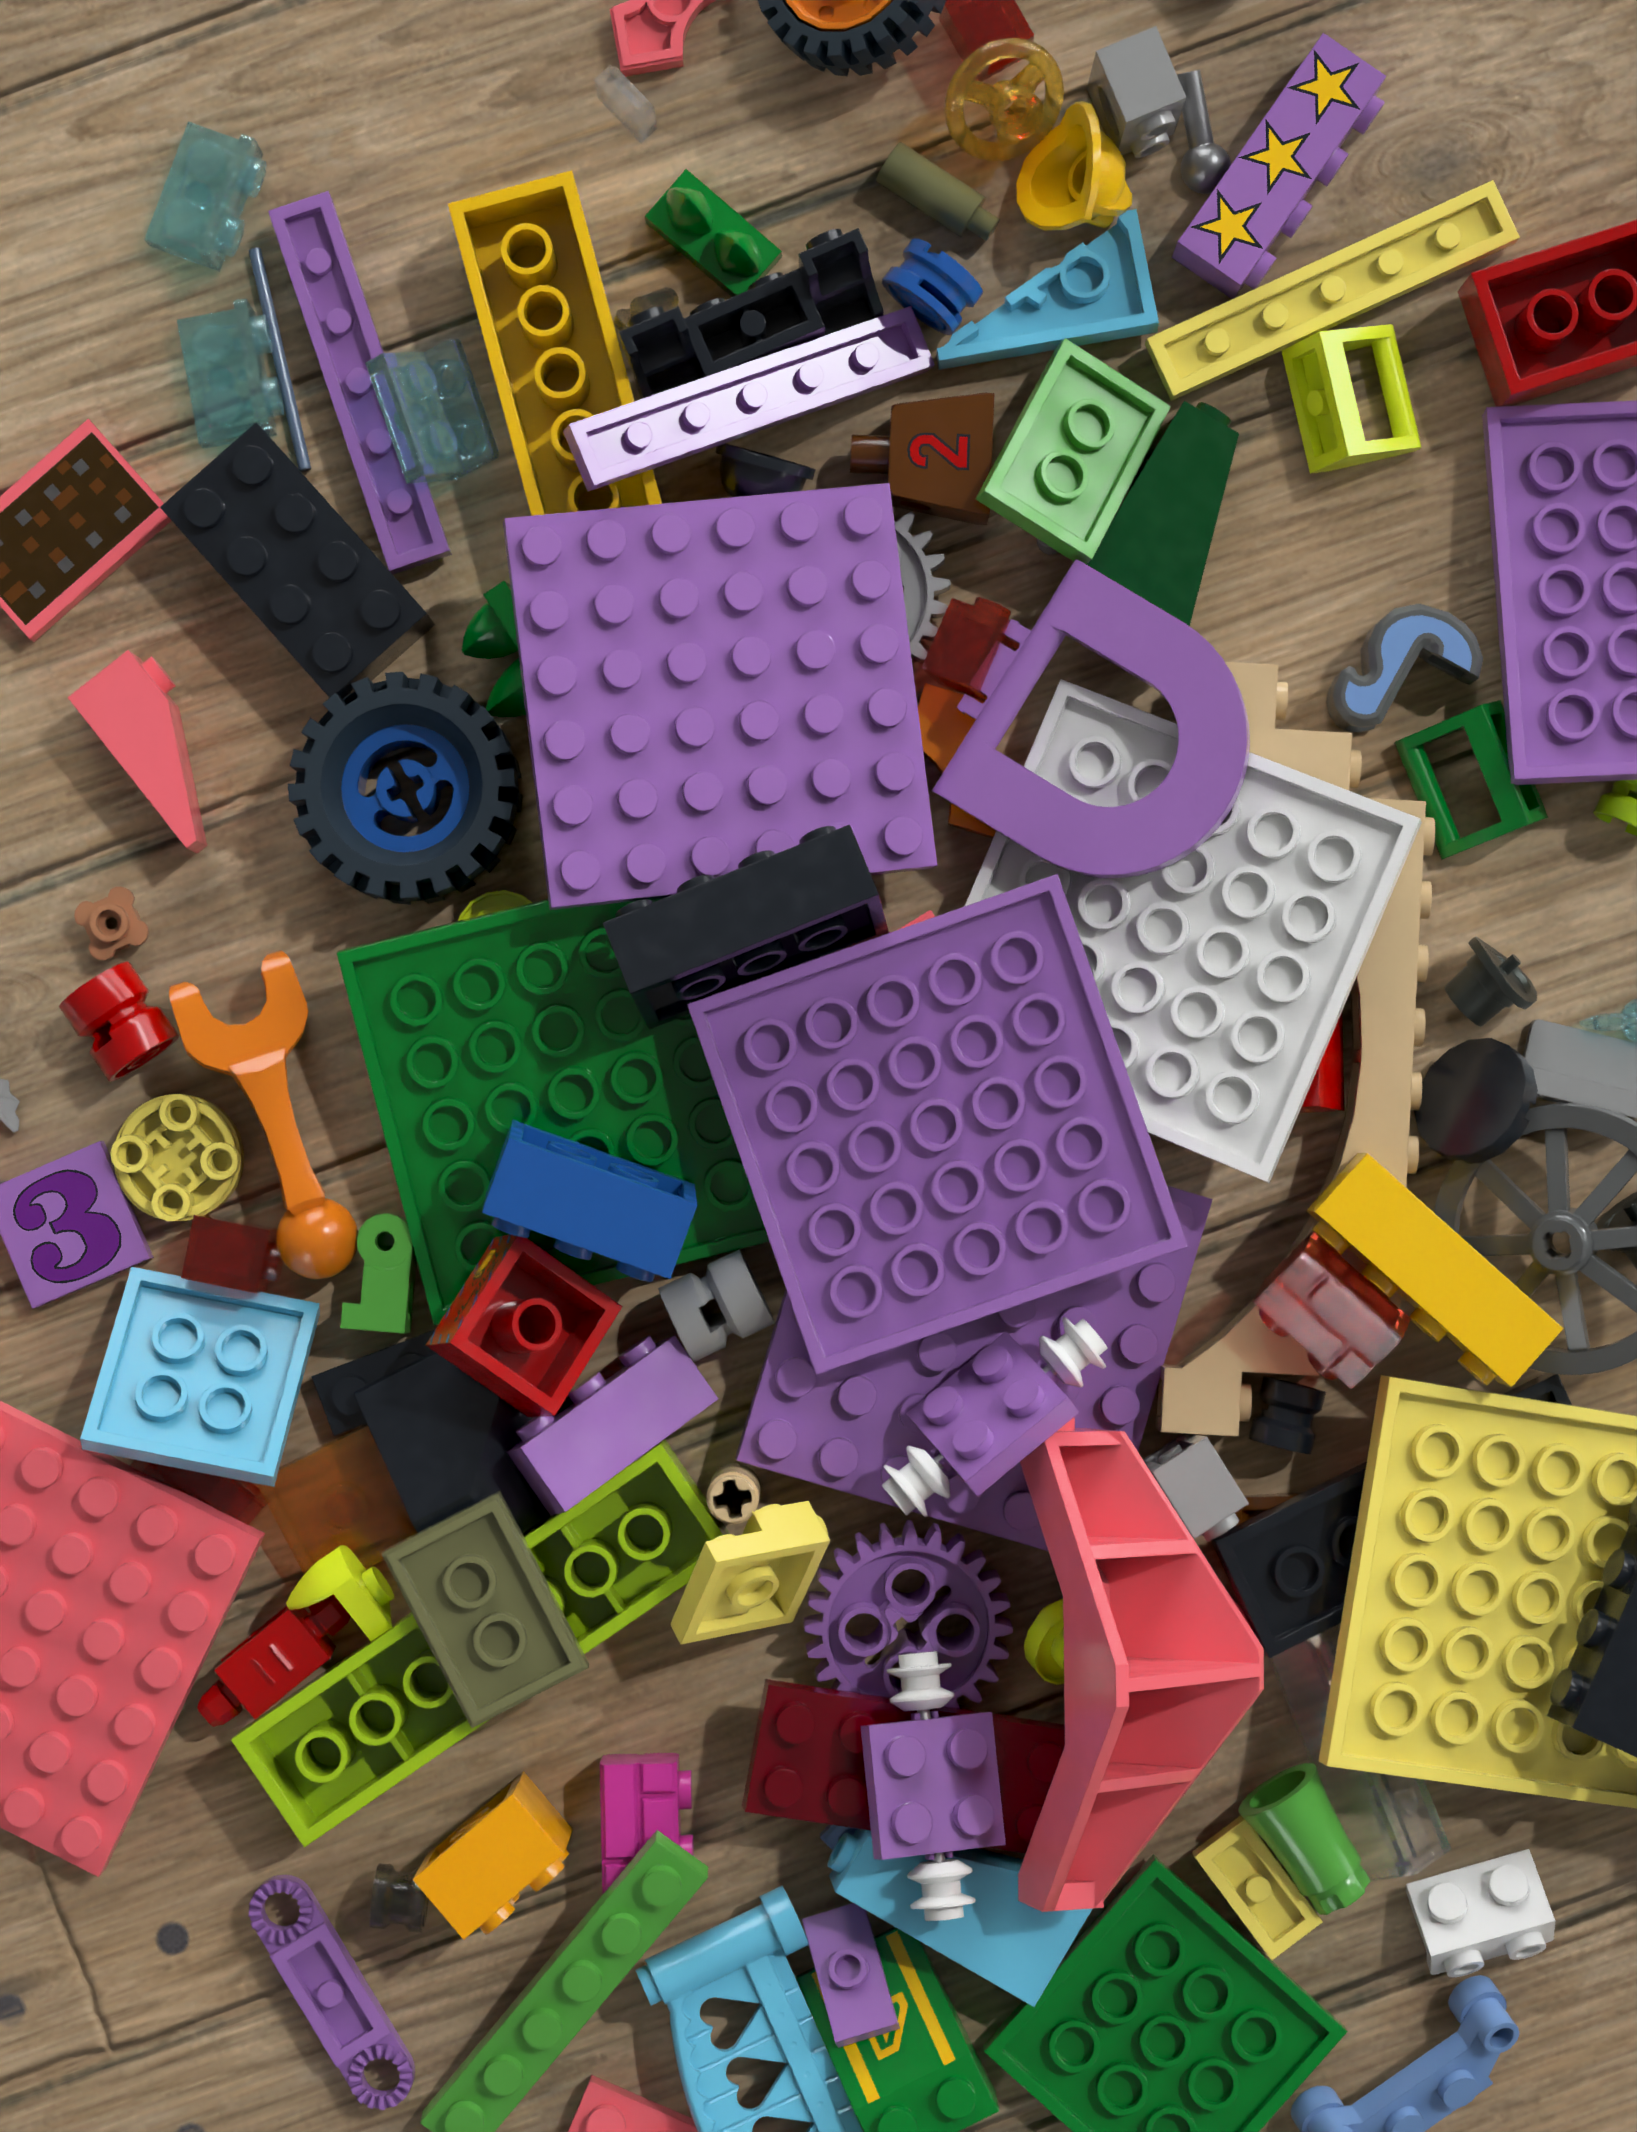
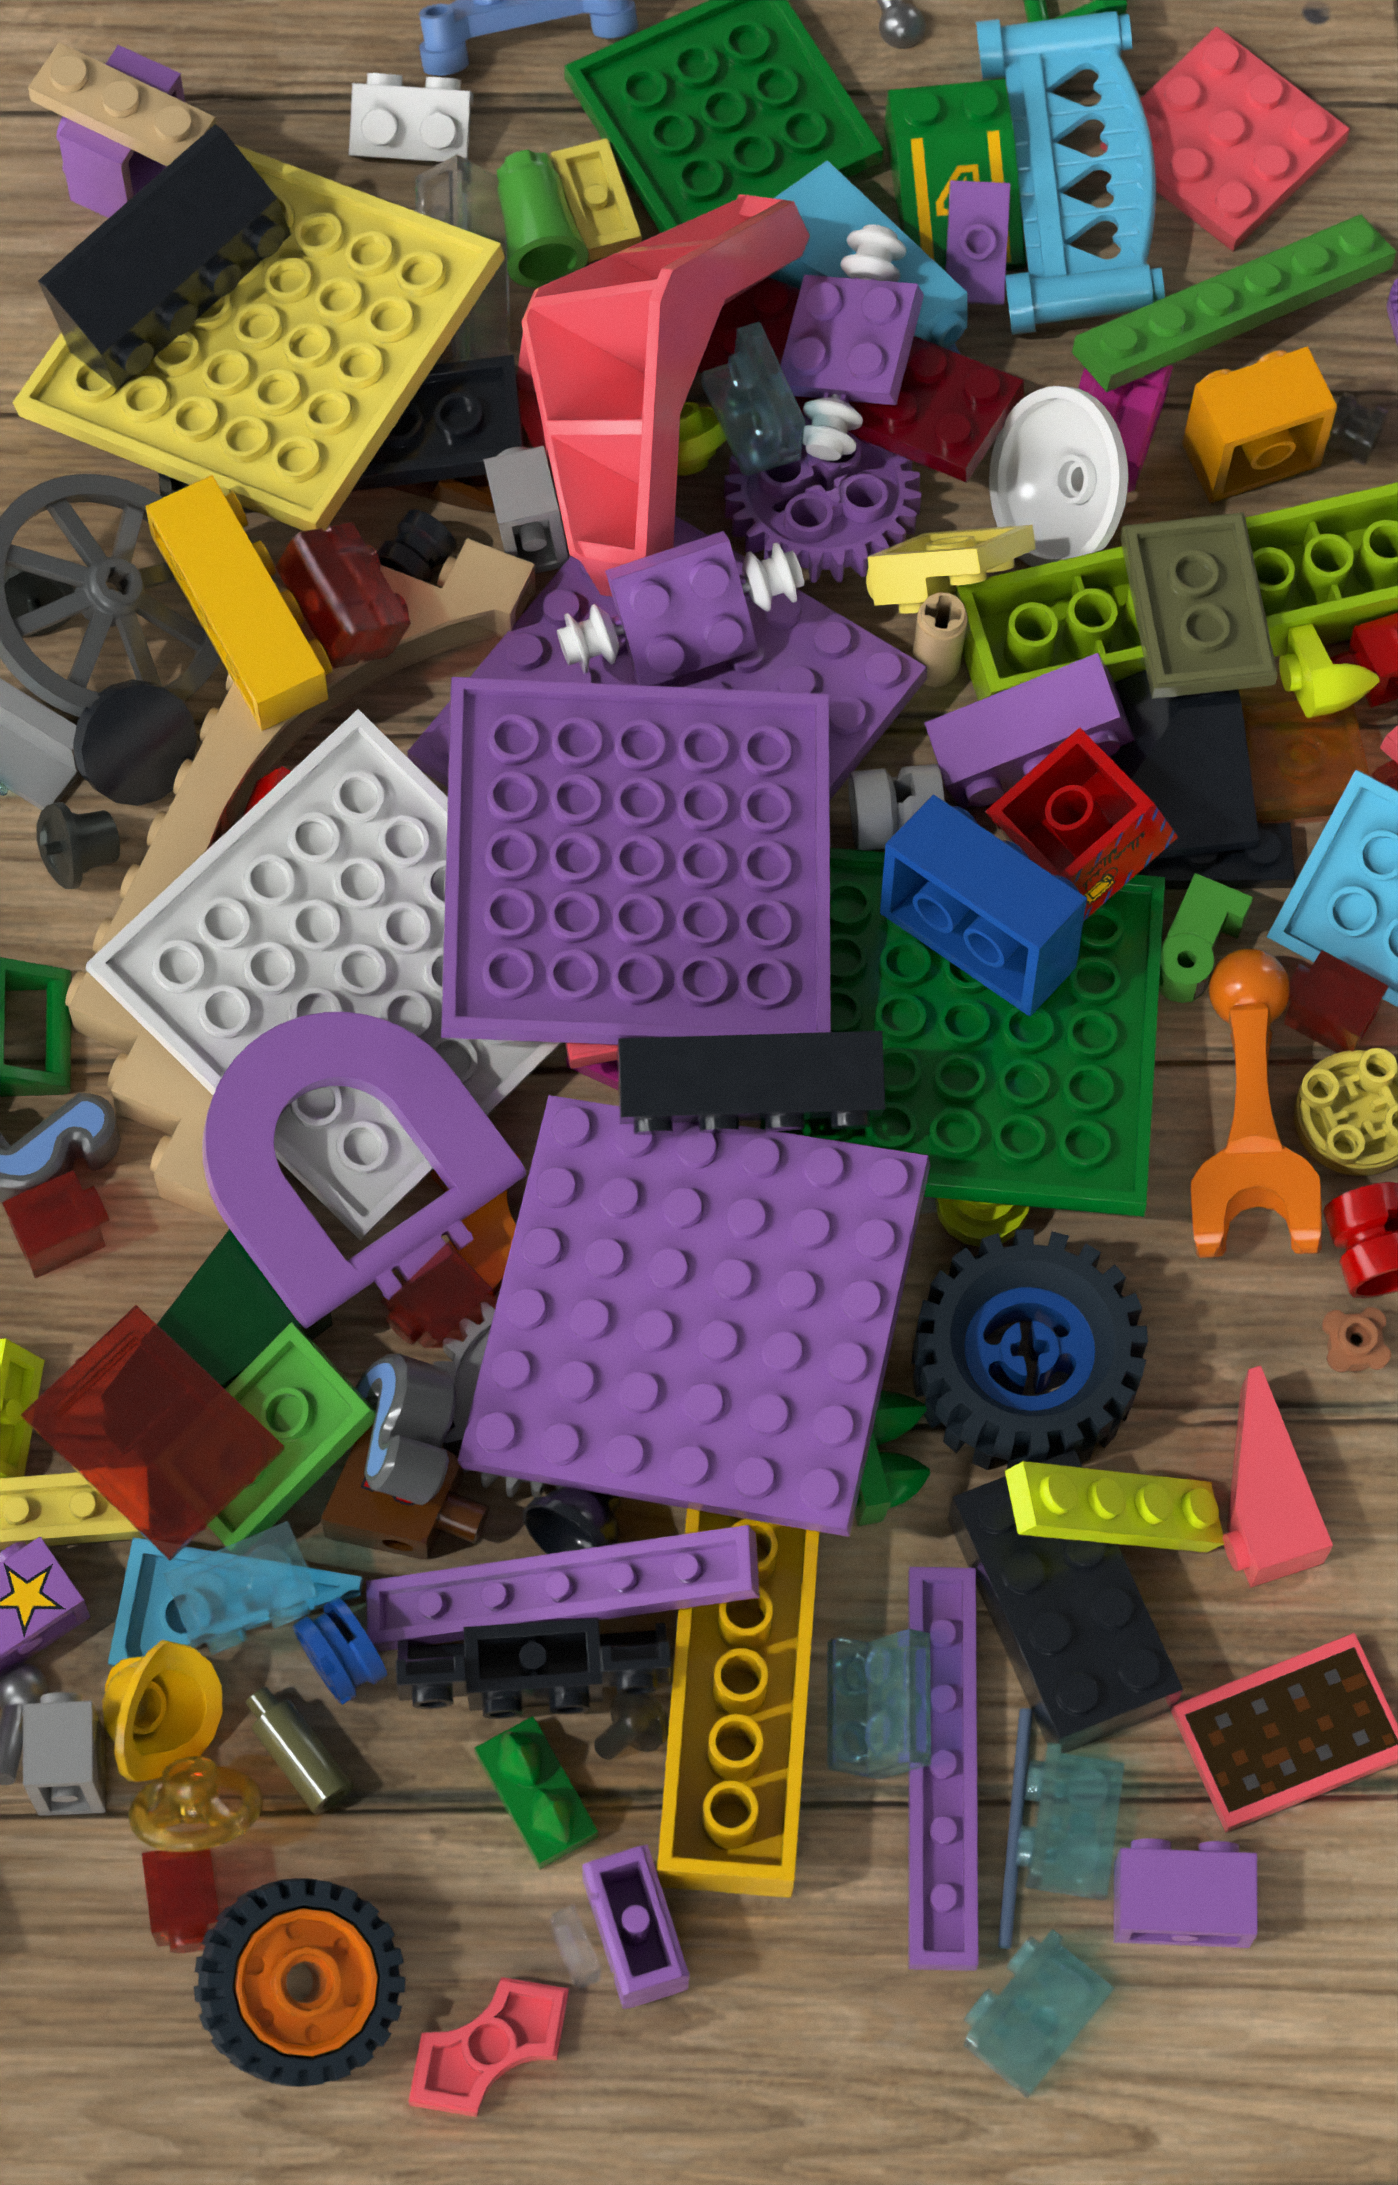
camera: 165 degrees left, 20 degrees down
none -> clear red brick [2,1170,110,1278]
none -> clear red piece [21,1305,285,1561]
none -> clear light blue bracket [164,1521,320,1655]
none -> dark grey animal [355,1354,456,1505]
none -> medium lavender brick [582,1844,689,2009]
none -> clear light blue bracket [701,321,805,476]
none -> white dish [989,386,1129,567]
none -> neon yellow plate [1005,1461,1225,1553]
none -> medium lavender brick [1114,1838,1257,1948]

